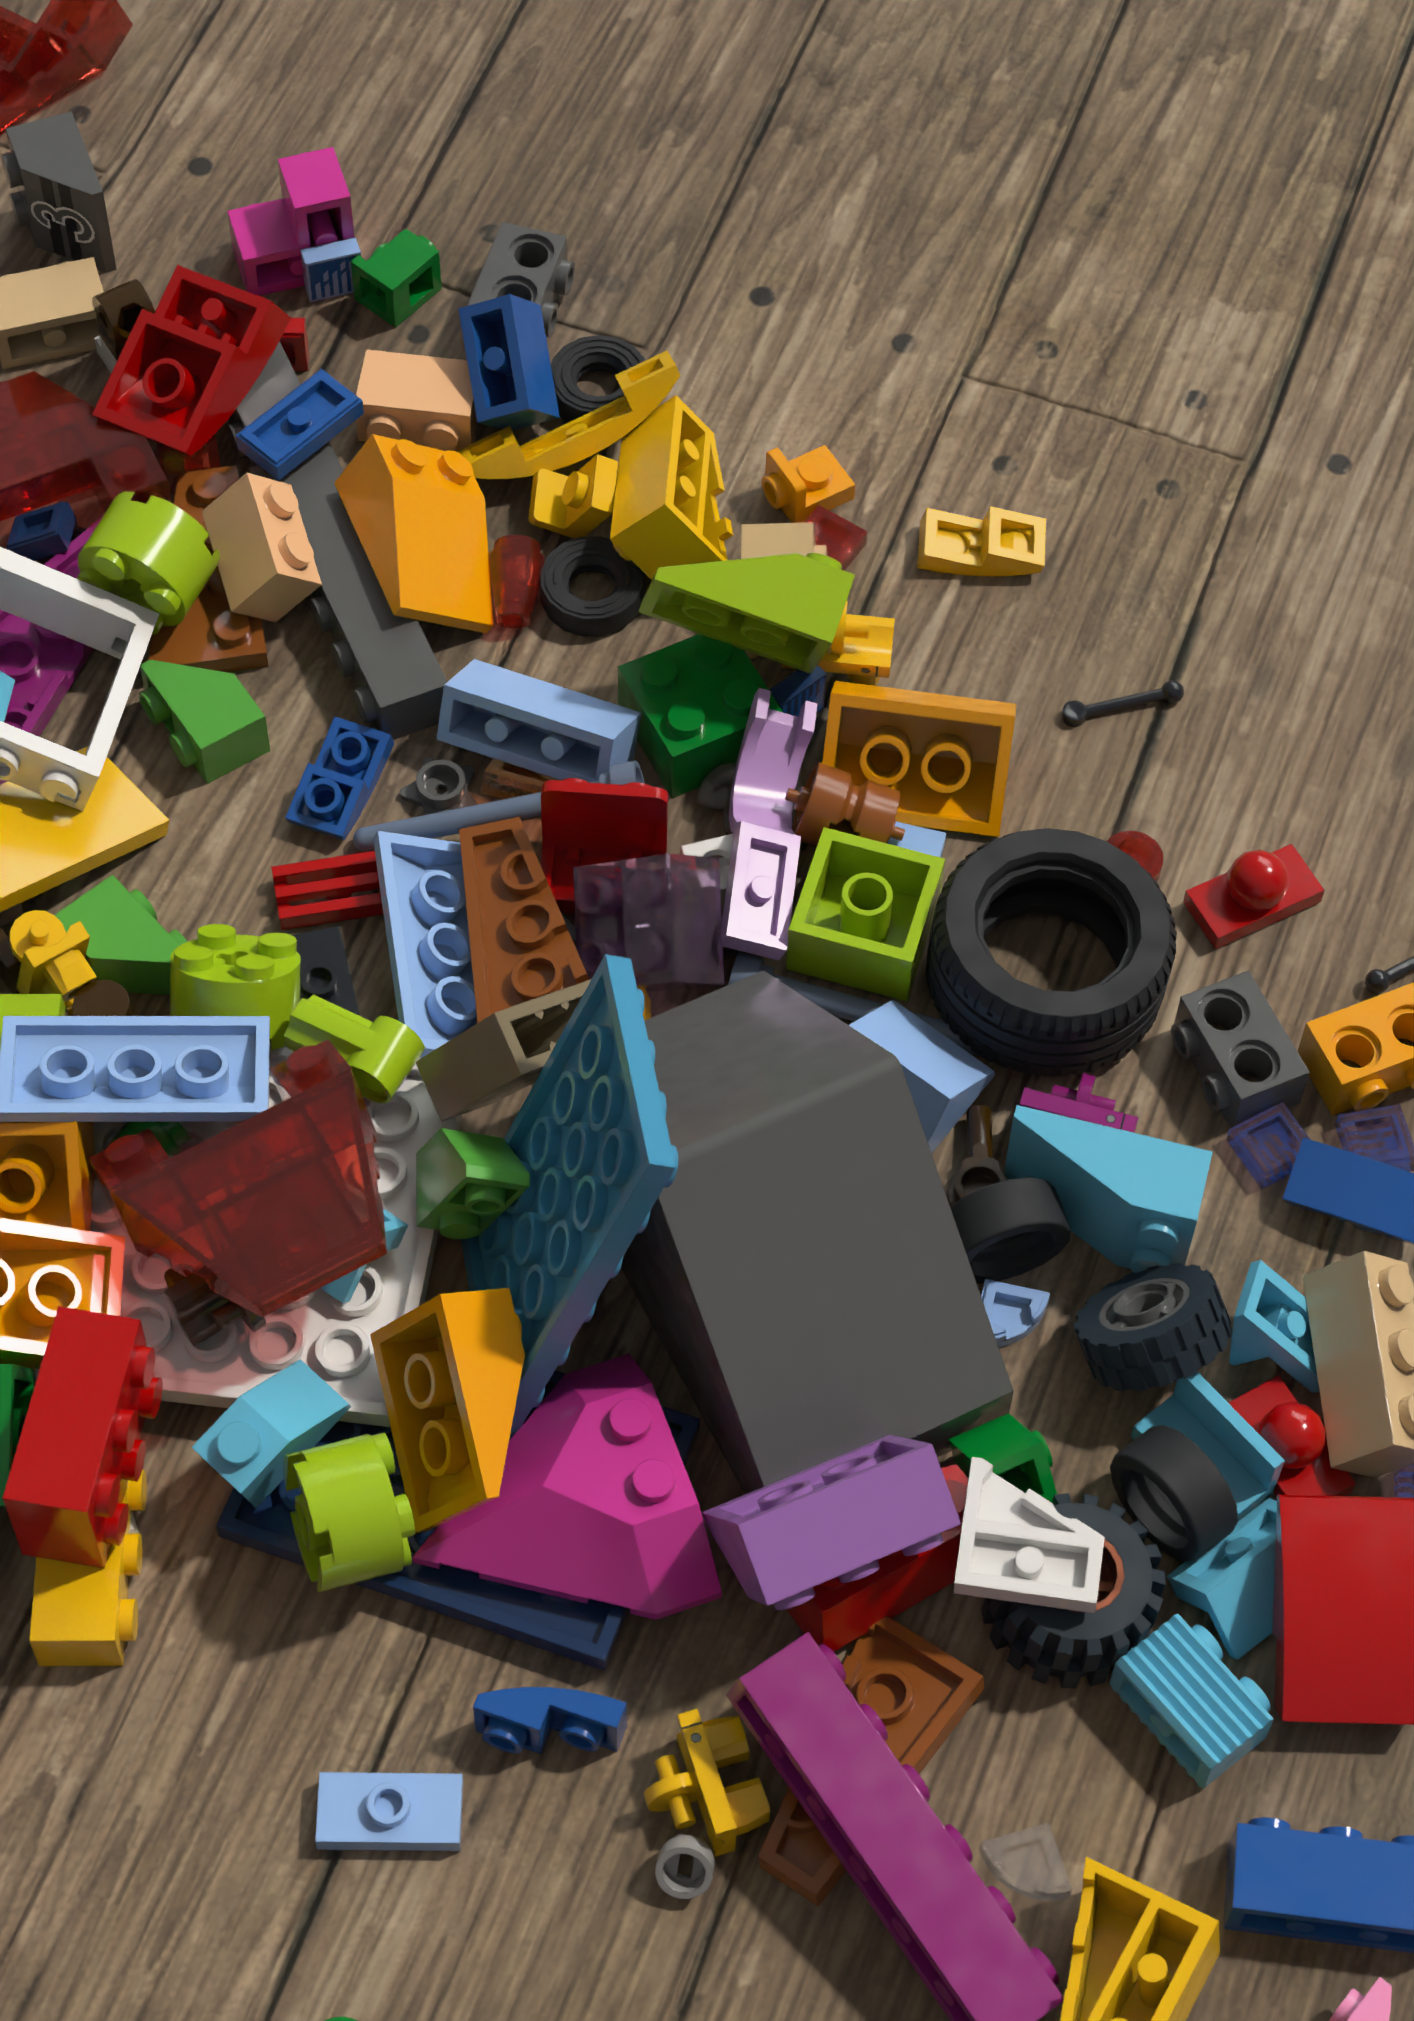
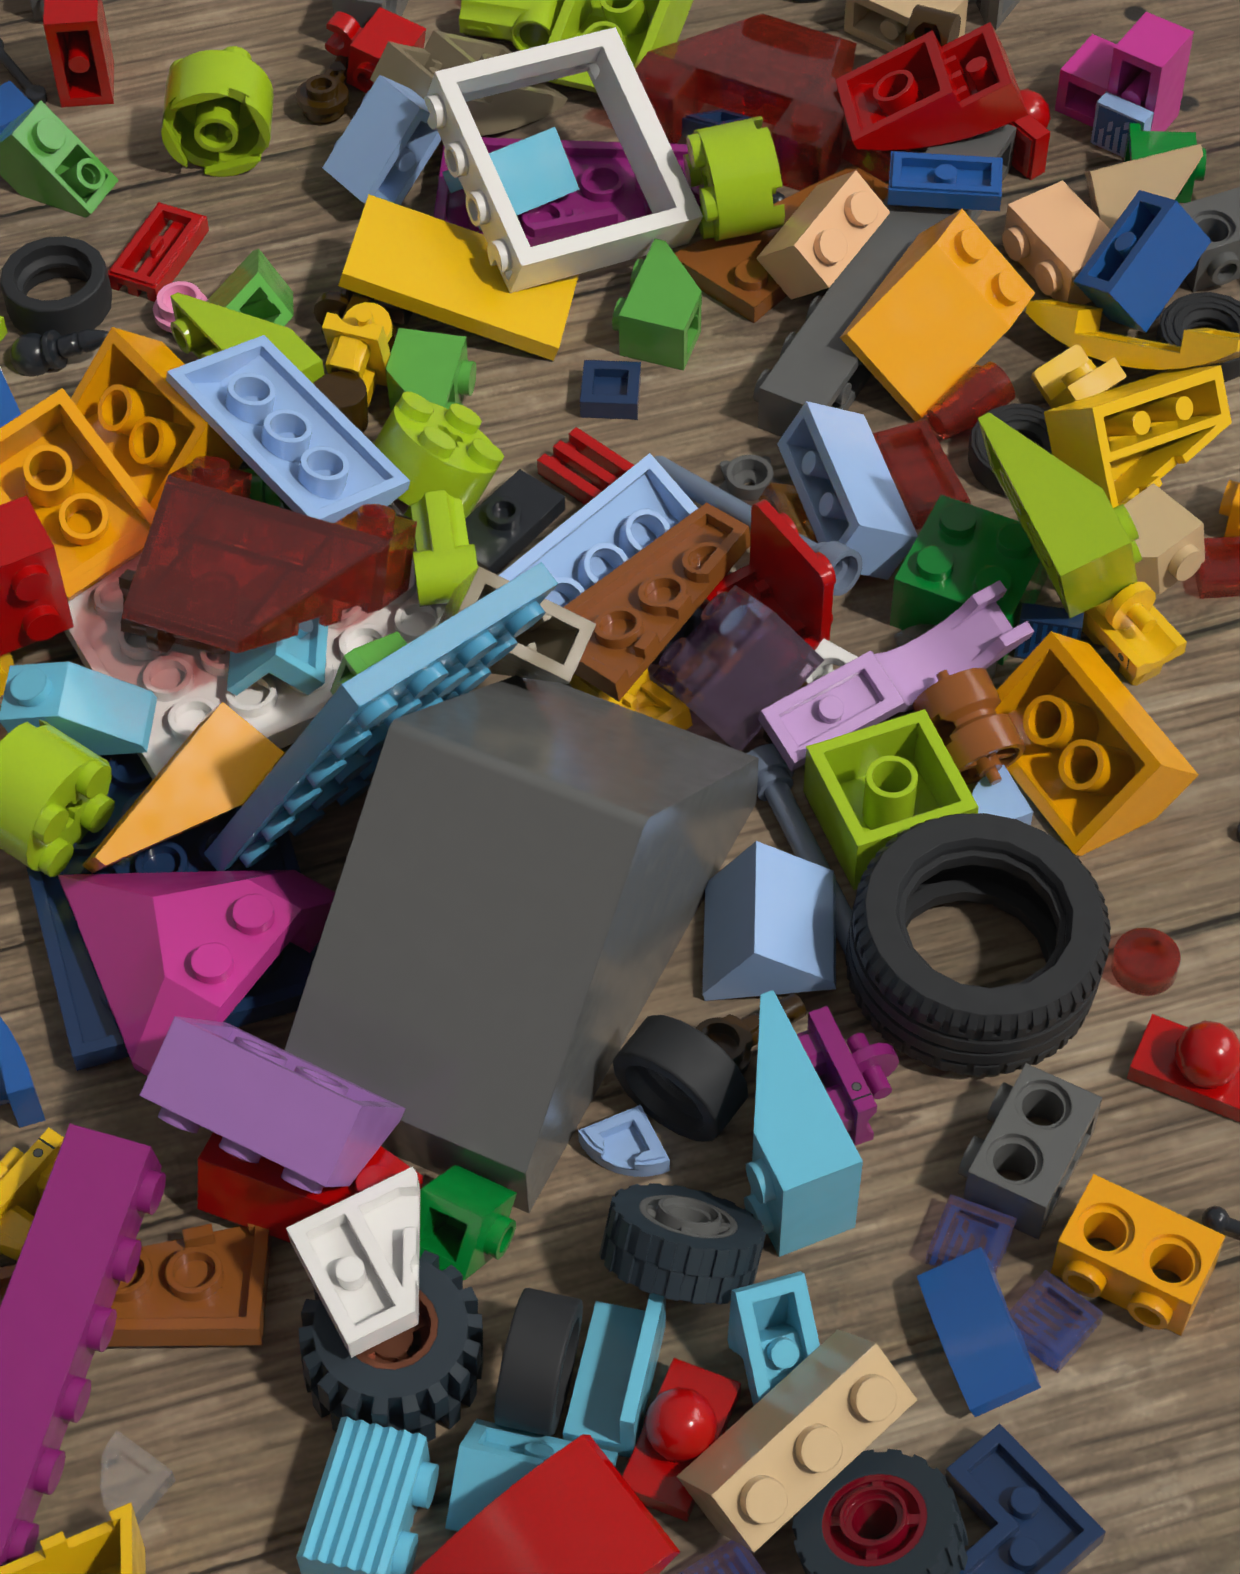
camera: 55 degrees right, 5 degrees down
blue slope [285,716,395,840] -> none
none -> dark blue tile [580,360,641,420]
none -> clear red tile [872,419,971,530]
none -> tan slope [1085,144,1203,230]

